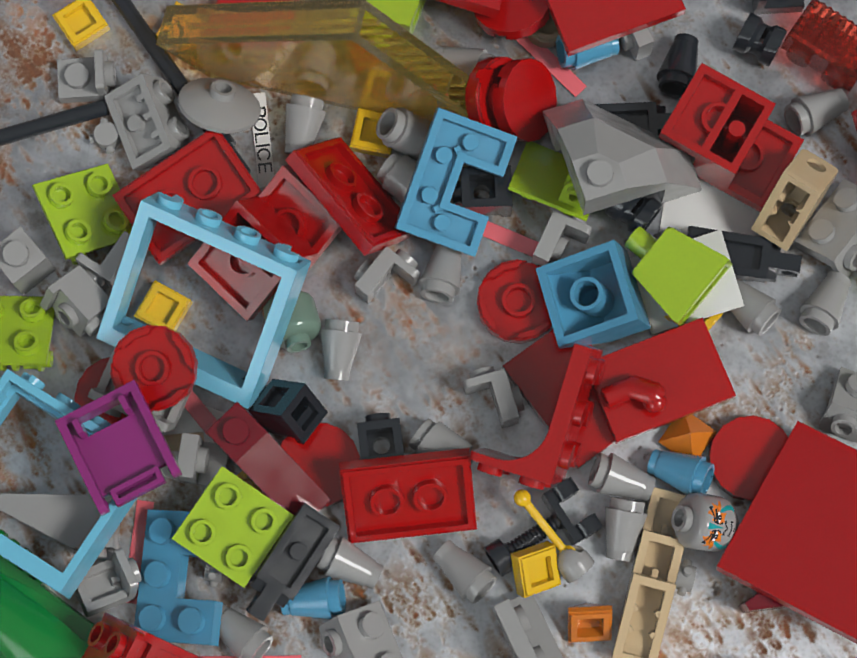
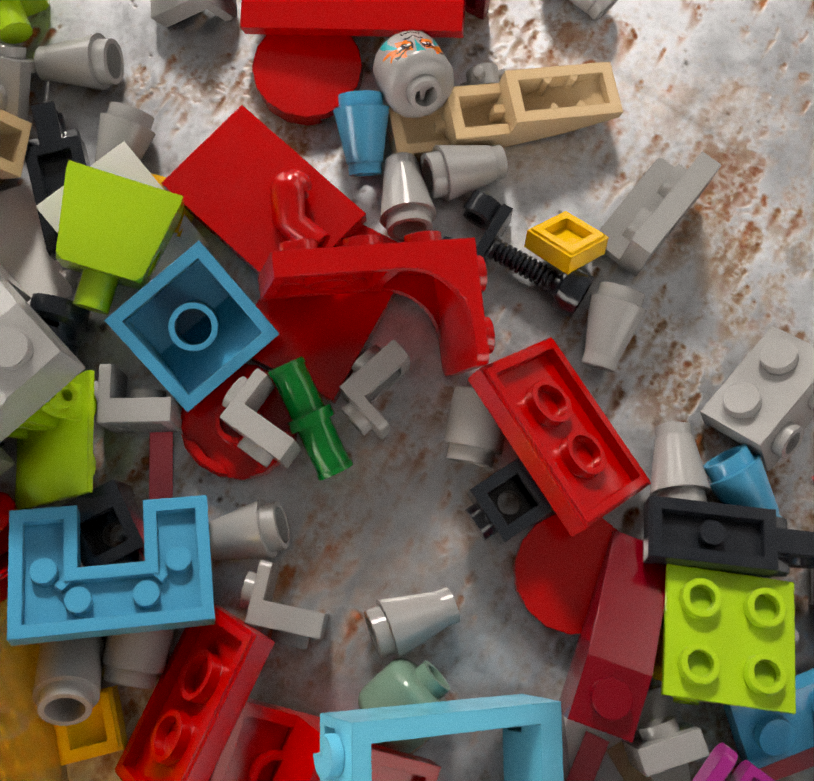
camera: 115 degrees left, 0 degrees up
black brick [248,379,328,444] -> none
hinge [514,489,595,583] -> none
orange slope [568,603,612,643] -> none
orange slope [657,415,717,456] -> none
none -> light grey bracket [220,368,302,469]
none -> green pin [268,356,354,481]

